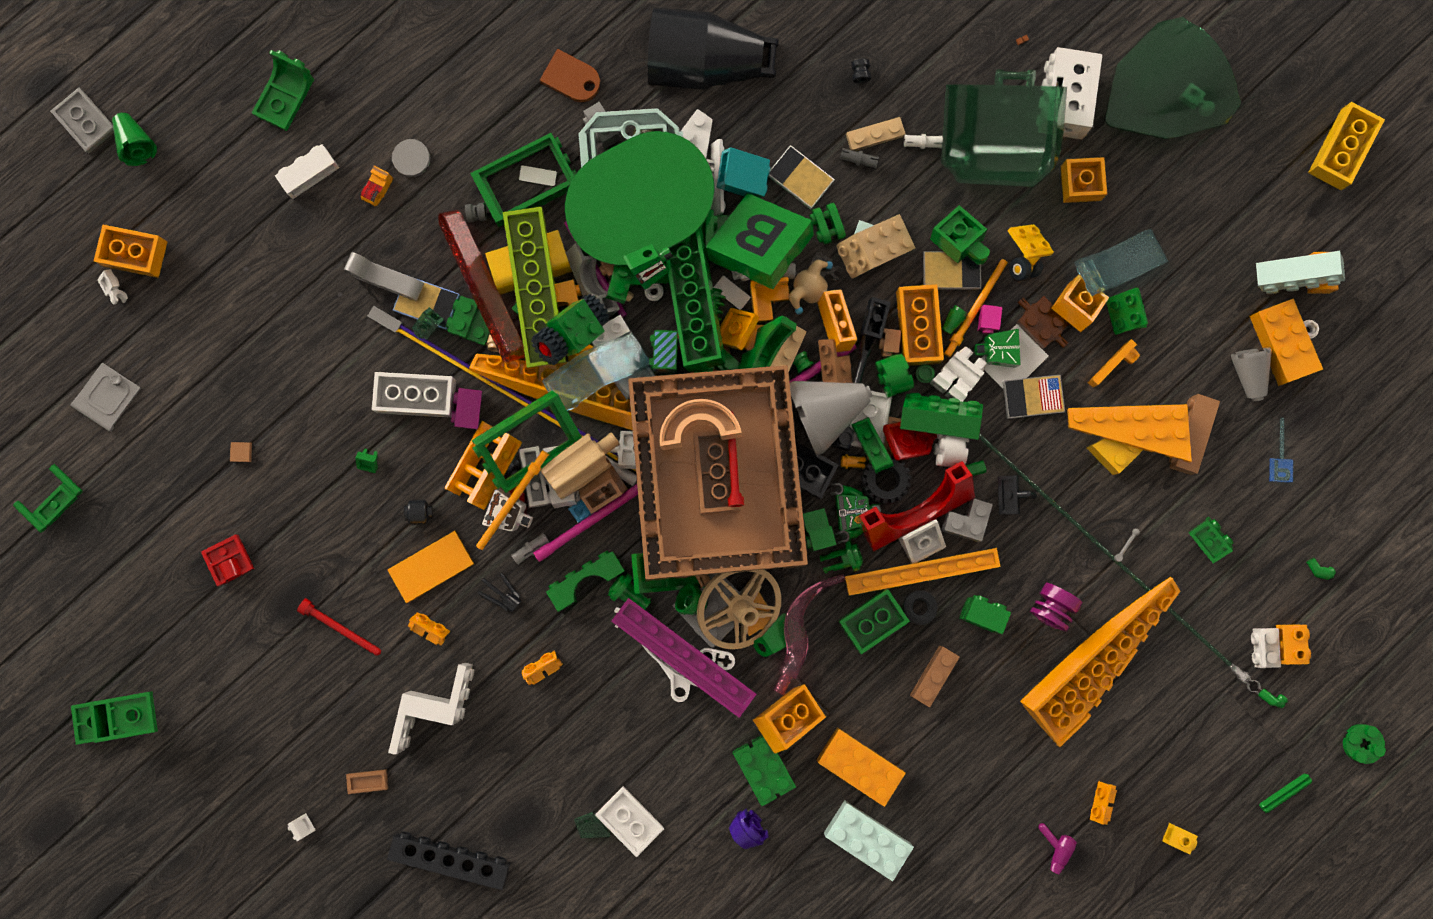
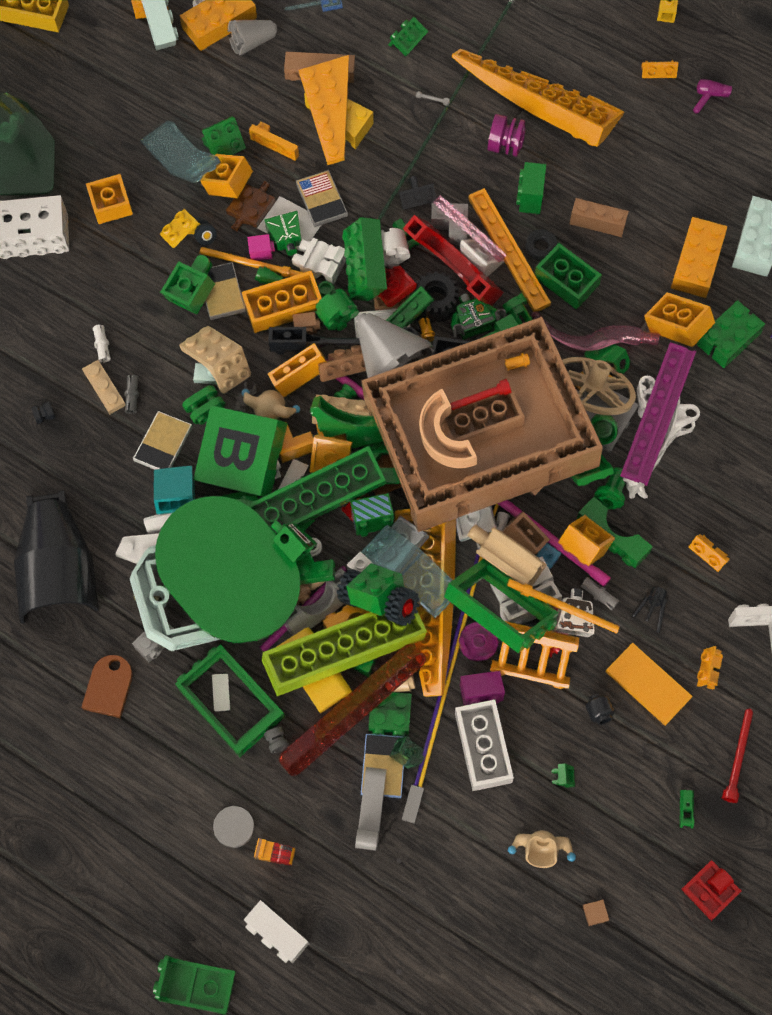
camera: 100 degrees left, 15 degrees down
clear green windscreen [941,69,1067,187] -> none
none -> clear pink axle [434,196,506,262]
none -> magenta tile [459,622,499,662]
none -> light orange pin [504,353,530,371]
none -> tan piece [508,830,576,868]
none -> light orange brick [558,515,615,566]
none -> green bar [679,790,694,829]

